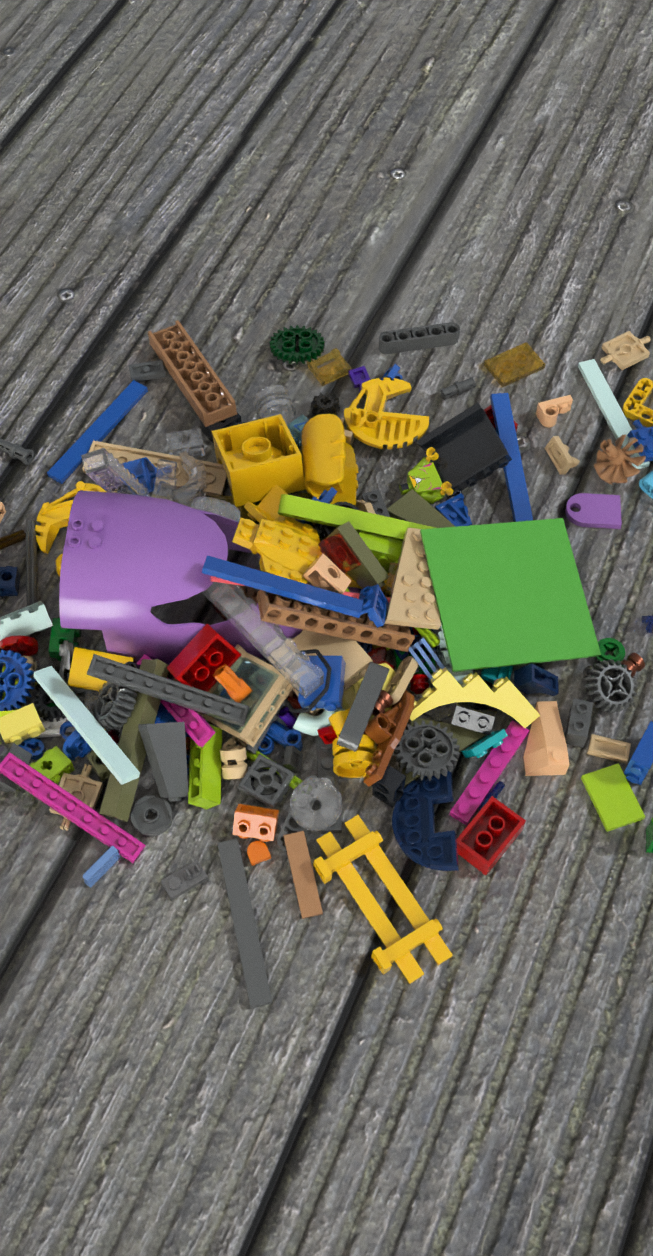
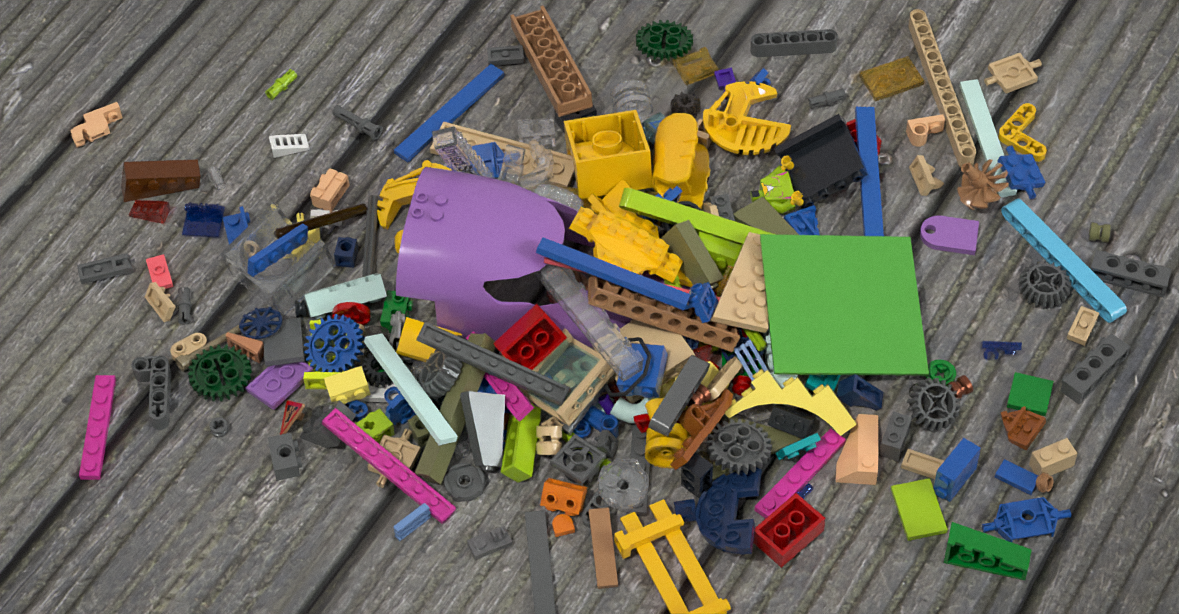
camera: 10 degrees right, 5 degrees down
orange piece [213,664,253,703] -> none
light nougat brick [303,554,352,594] -> none
clear red plate [318,533,361,574] -> none
none -> dark blue tile [674,499,696,522]
none -> tan beam [909,9,976,167]

